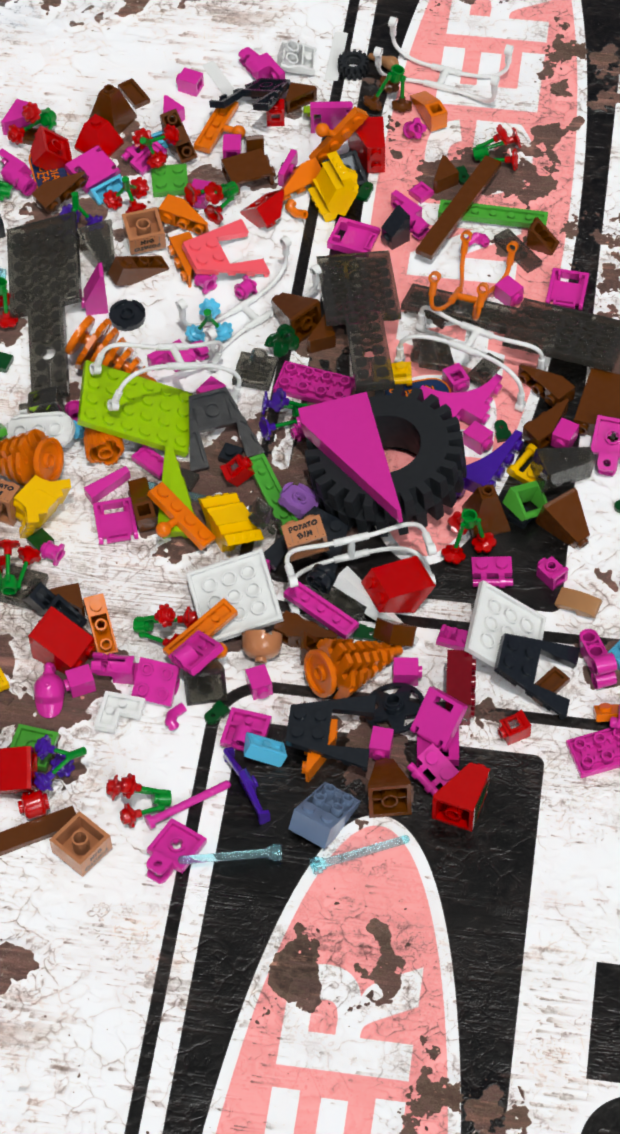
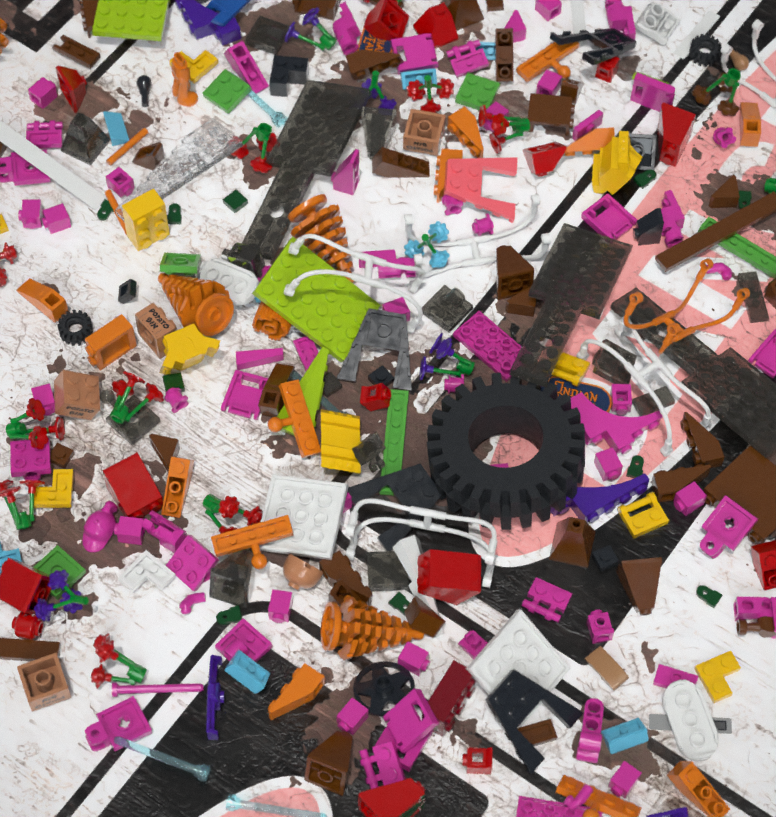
camera: 25 degrees right, 5 degrees up
black slope [23,582,88,628] -> none
black tile [109,299,146,331] -> none
red plant [132,124,180,169] -> none
dark pink plate [168,630,224,676] -> none
dark green plate [264,324,299,358] -> none
medium lavender plate [278,482,318,519] -> none
nougat brick [281,514,329,562] -> none
dark pink plate [283,581,359,639] -> none
reddish brown slope [285,82,317,114] -> none
orange arm [285,199,308,219] -> none
black wing [285,695,376,771] -> none
sand blue slope [288,782,361,849] -> none
dark pink slope [296,392,403,523] -> none
black wheel [305,564,337,595] -> none
orange plate [309,107,369,165] -> none
dark pink tile [409,181,434,204] -> none
red plant [441,508,497,564] -> none
dark pink brick [494,275,524,309] -> none
bright green tile [502,480,548,521] -> none
clear smoke wedge [530,447,596,493] -> none

